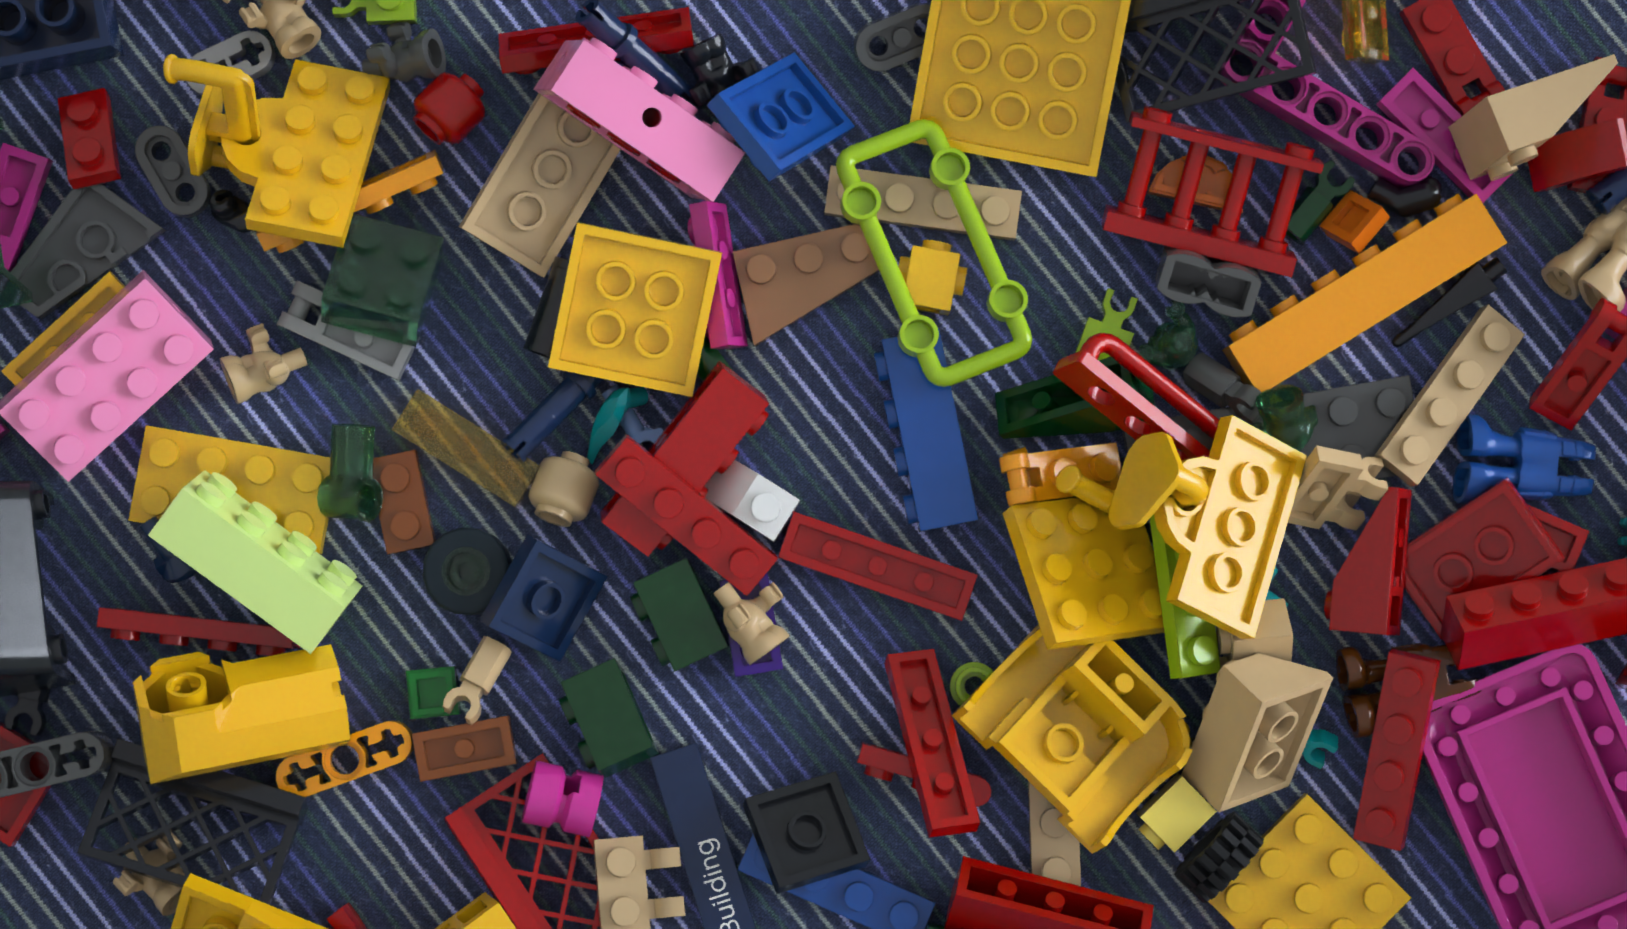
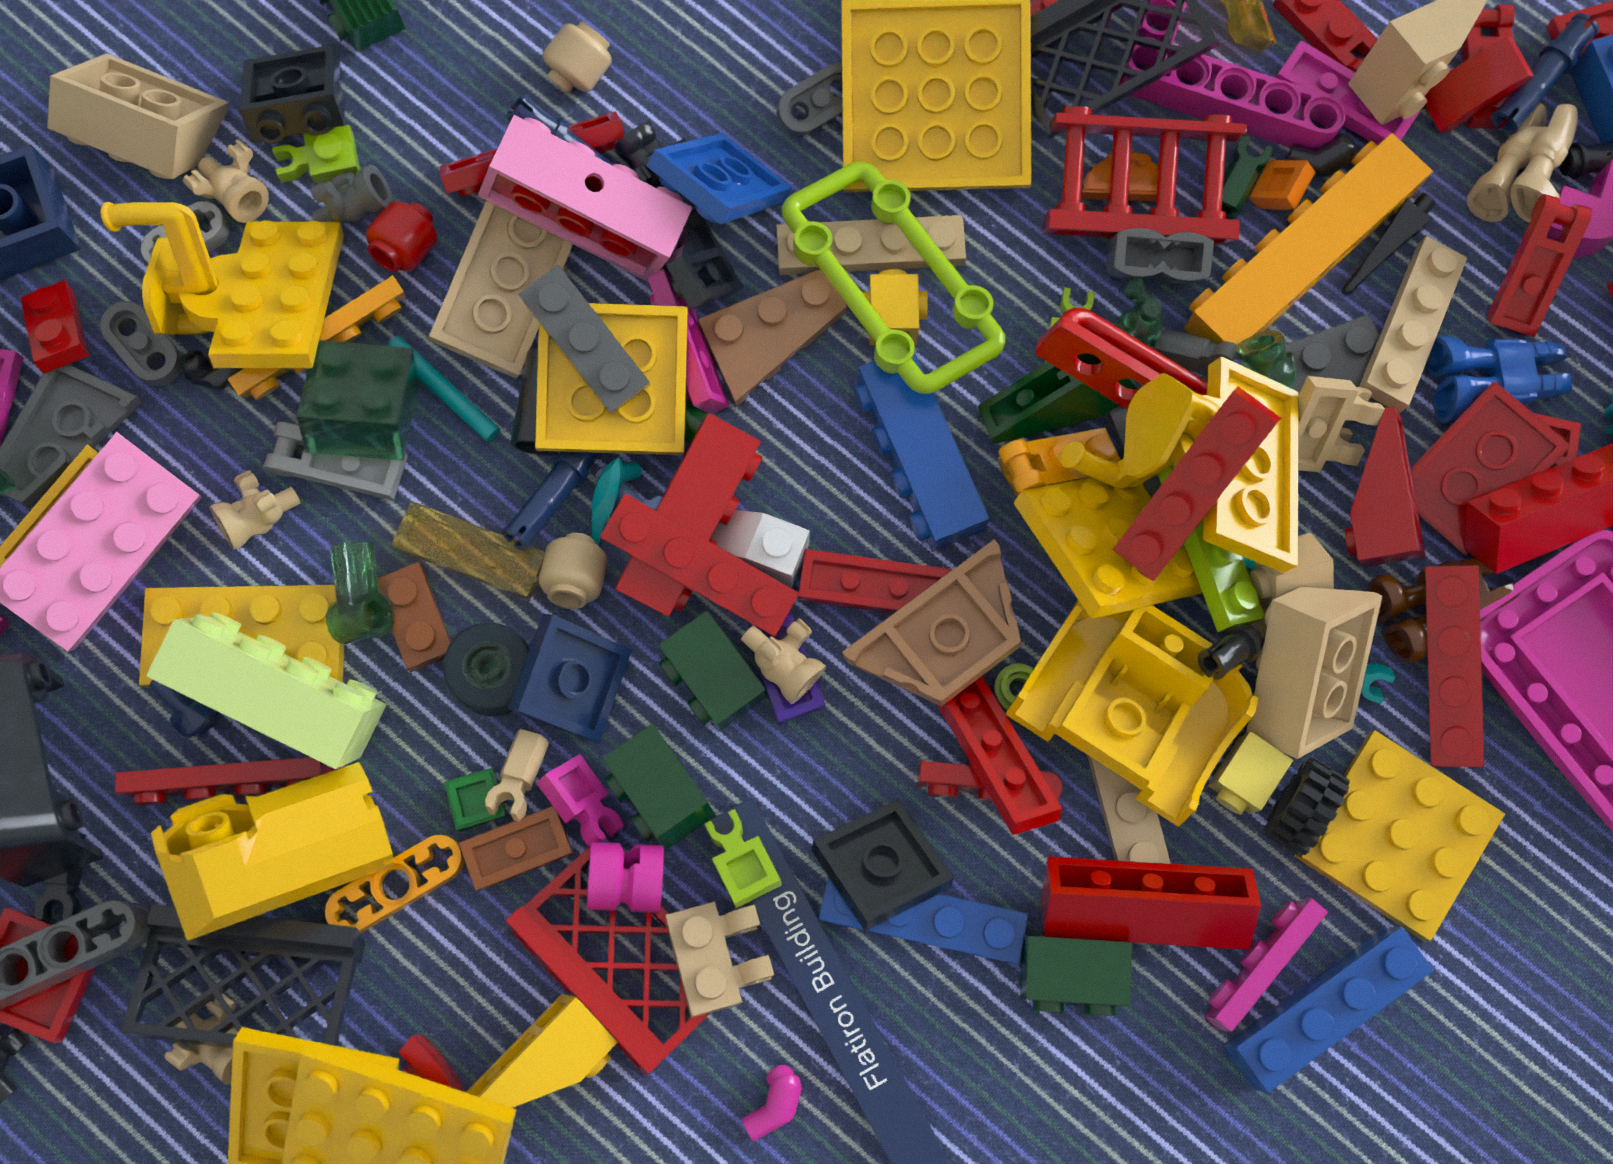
camera: 10 degrees left, 10 degrees down
none -> teal bar [387,336,501,443]
none -> dark grey plate [519,265,650,415]
none -> dark pink plate [537,754,624,847]
none -> black wing [666,209,743,309]
none -> lime plate [705,809,782,908]
none -> medium nougat wing [842,539,1021,706]
none -> red plate [1113,386,1282,581]
none -> black pin [1198,624,1263,680]

